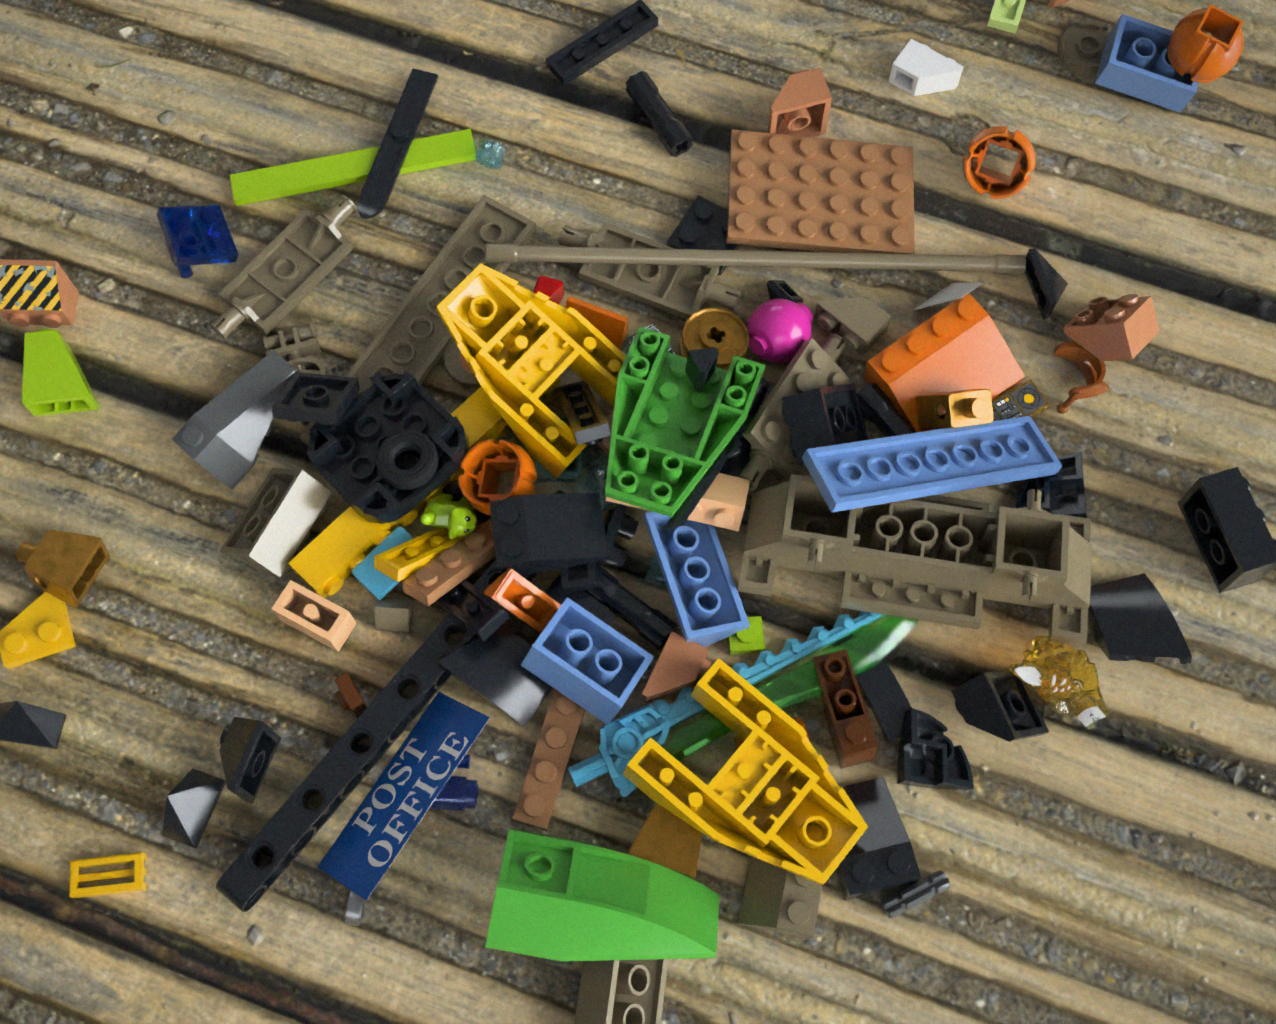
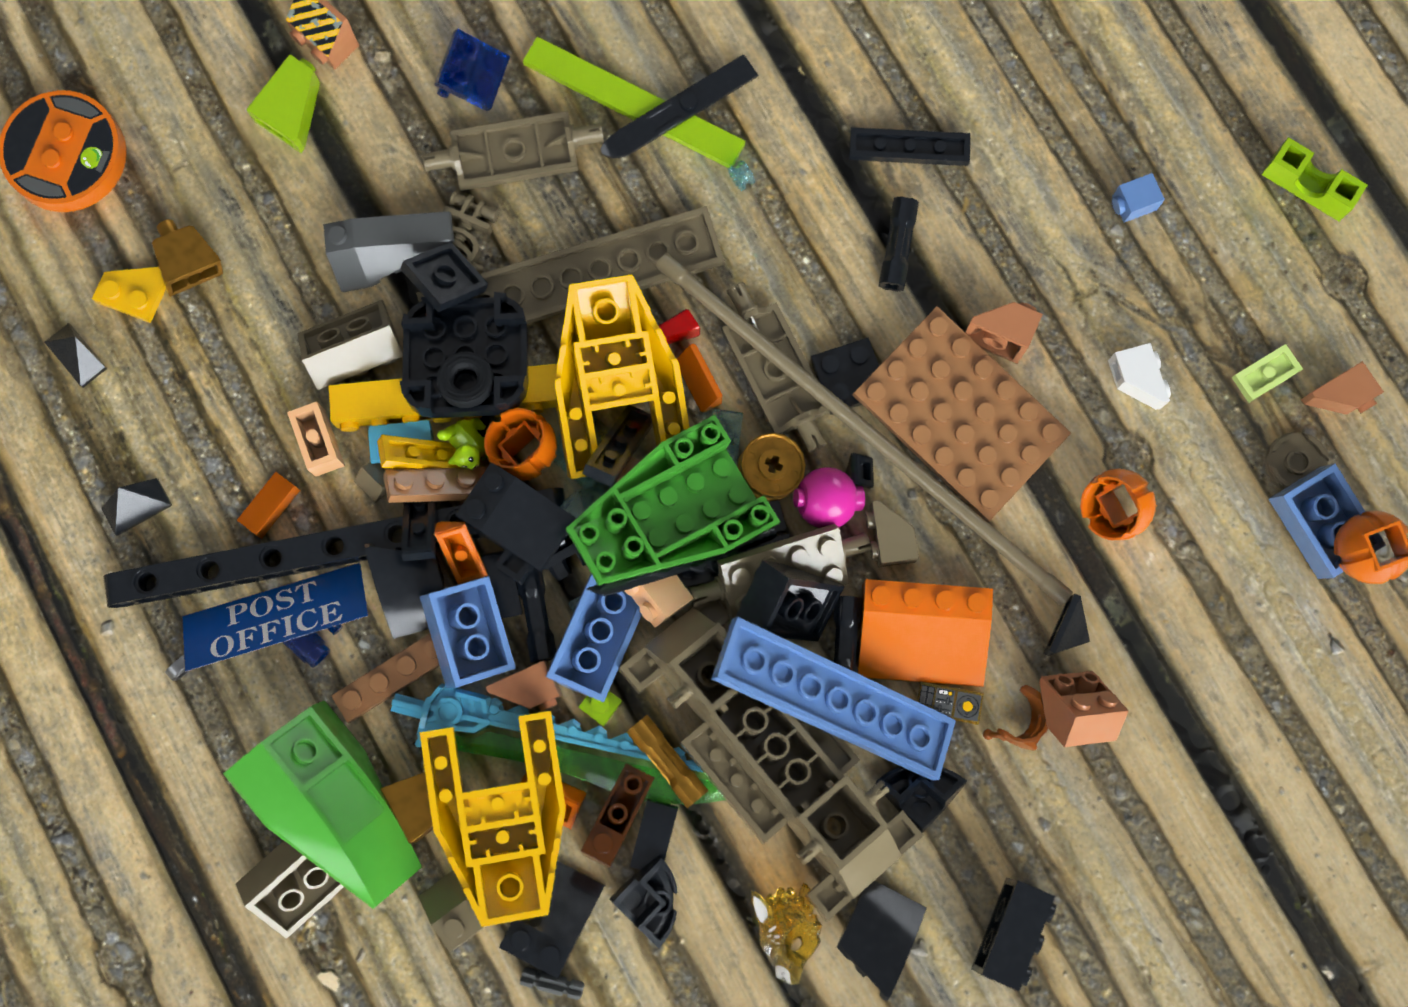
camera: 40 degrees right, 10 degrees up
yellow tile [69,852,146,898] -> none
black slope [219,717,281,804] -> none
reddish brown plate [334,673,368,717] -> none
black slope [685,347,719,393] -> none
white sticker [914,283,982,311] -> none
pearl gold torso [916,389,994,429] -> none
black slope [951,669,1049,742] -> none
none -> orange slope [237,472,300,539]
none -> pearl gold axle [627,715,708,808]

